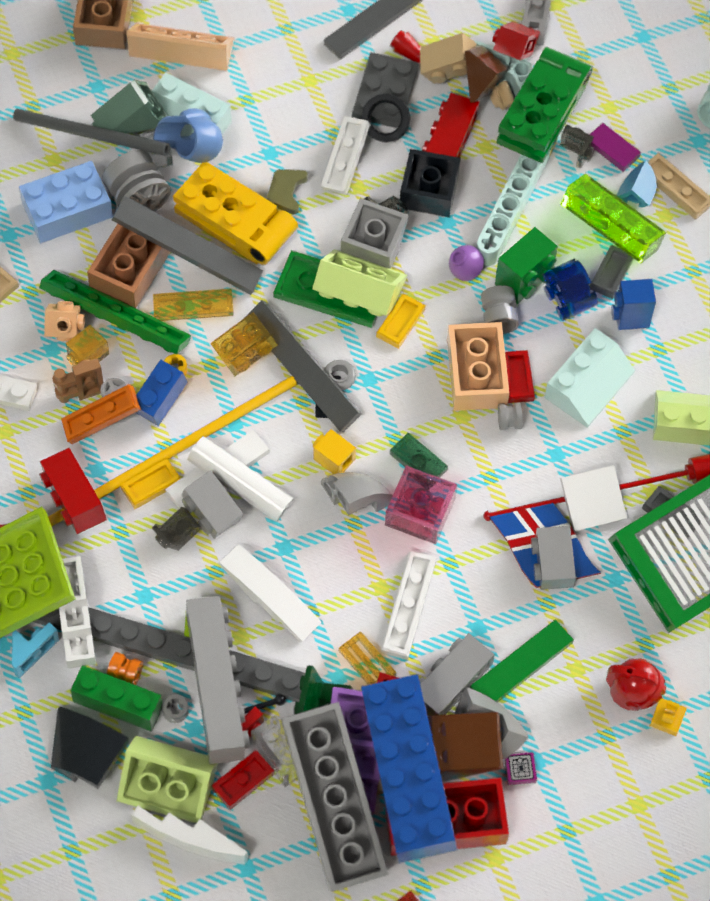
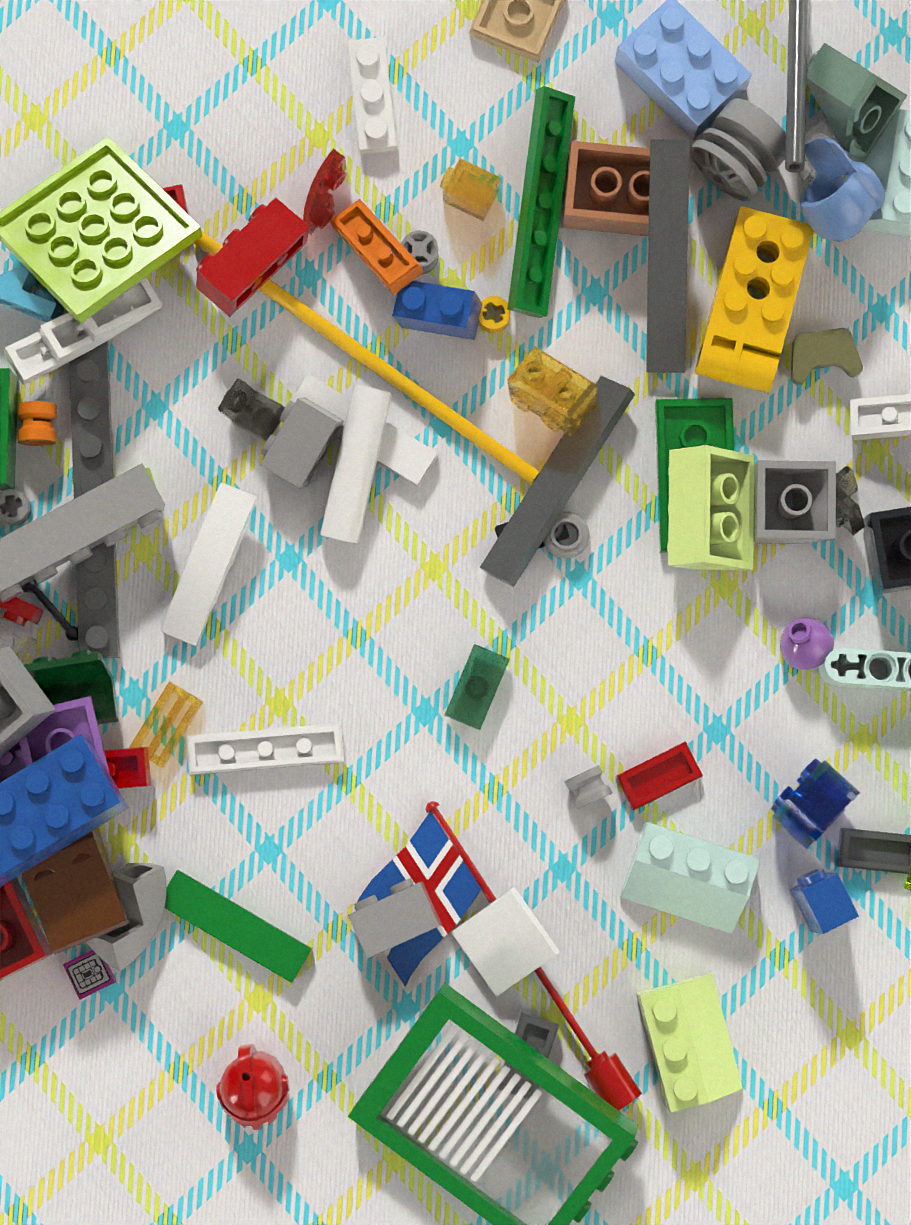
camera: 70 degrees right, 20 degrees up
light nougat brick [44,301,85,341] -> none
medium nougat plate [52,358,104,403] -> none
yellow tile [120,459,181,509] -> none
clear yellow tile [153,289,234,321] -> none
yellow brick [313,429,356,474] -> none
light grey brick [321,472,395,516] -> none
yellow tile [376,294,426,349] -> none
clear pink brick [385,466,458,544] -> none
light grey brick [419,633,495,716] -> none
light nougat brick [447,322,509,411] -> none
light grey wheel [481,286,519,334] -> none
green brick [495,227,558,304] -> none
yellow tile [650,698,687,736] -> none
none -> clear red slope [303,148,347,235]

